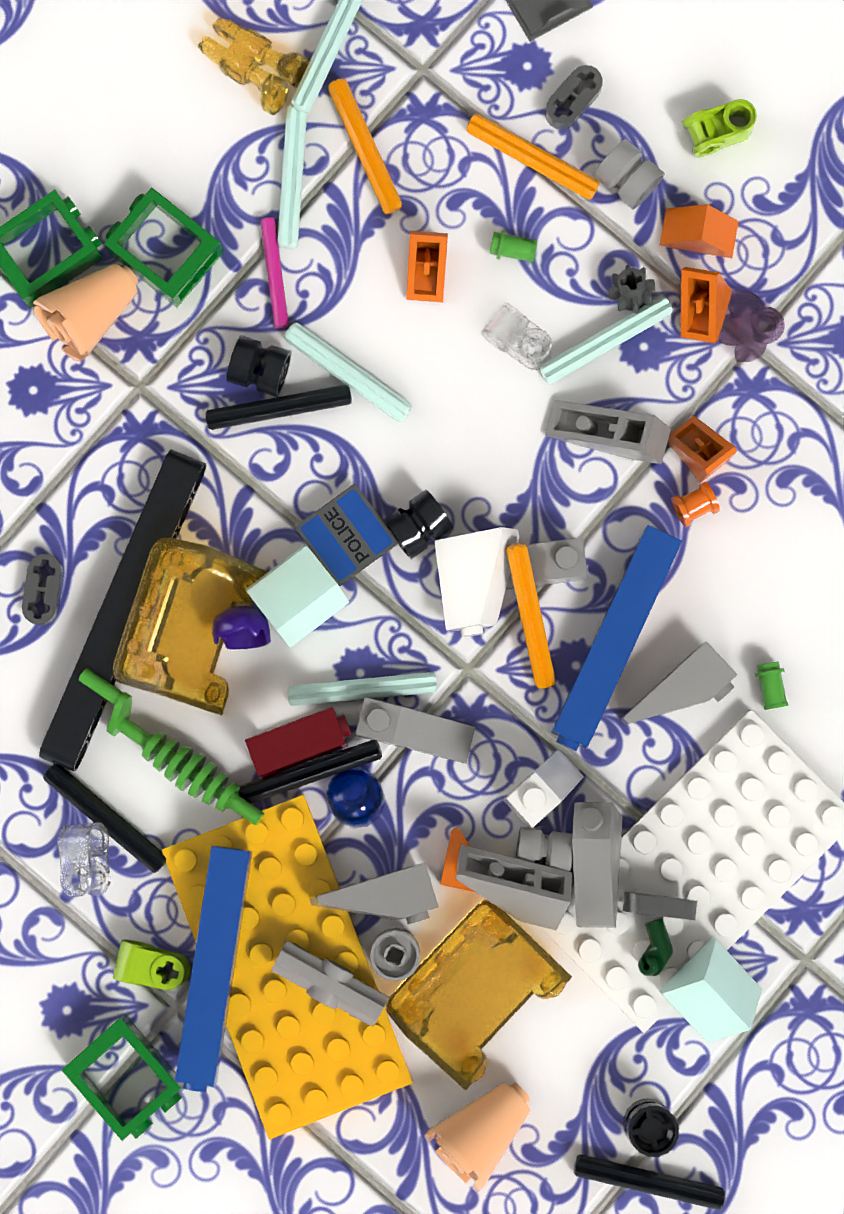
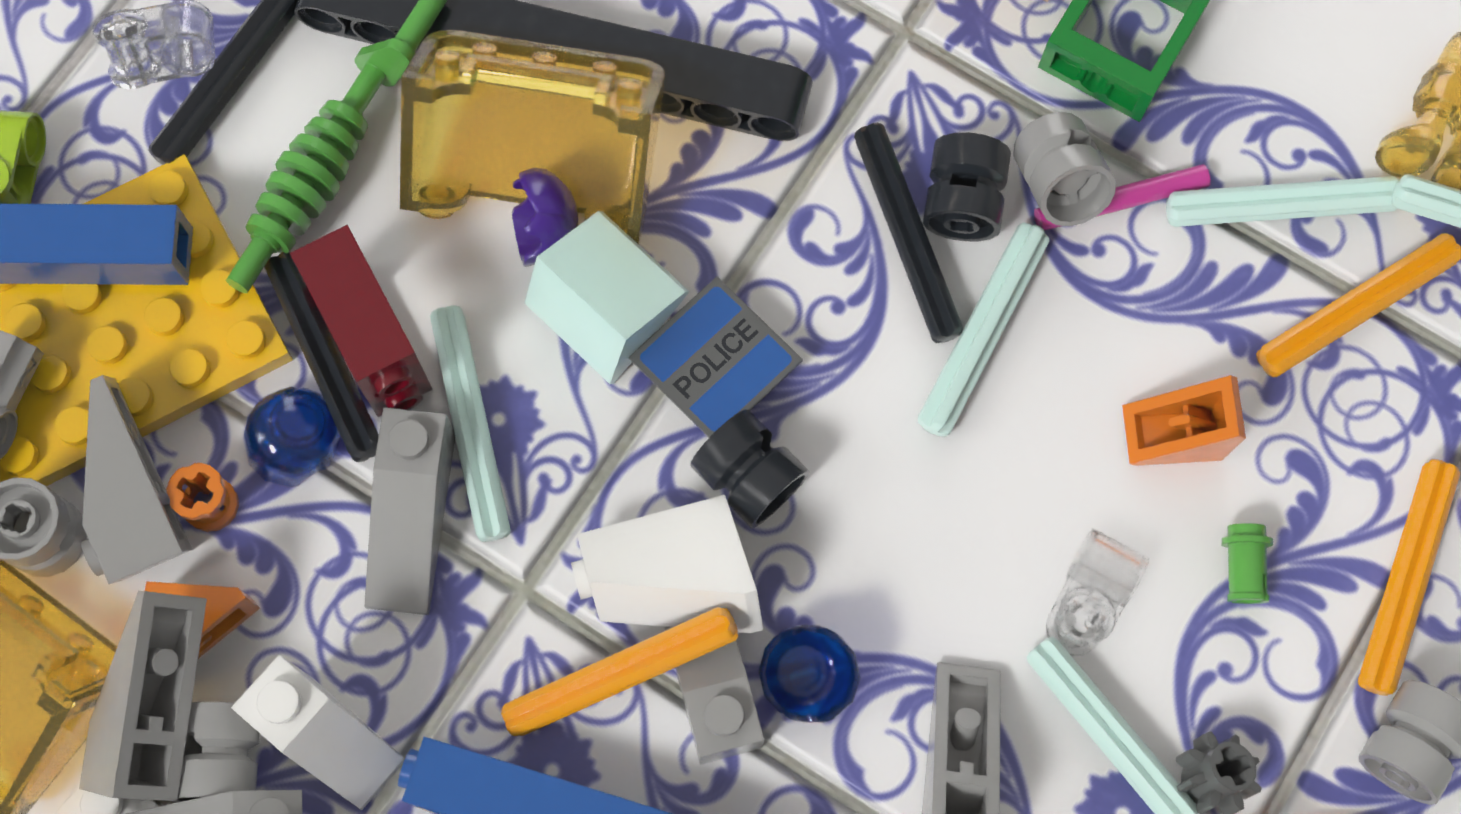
camera: 80 degrees right, 10 degrees down
none -> orange bush [166,463,239,532]
none -> clear blue hair [758,625,861,723]
none -> light grey wheel [1013,112,1116,226]

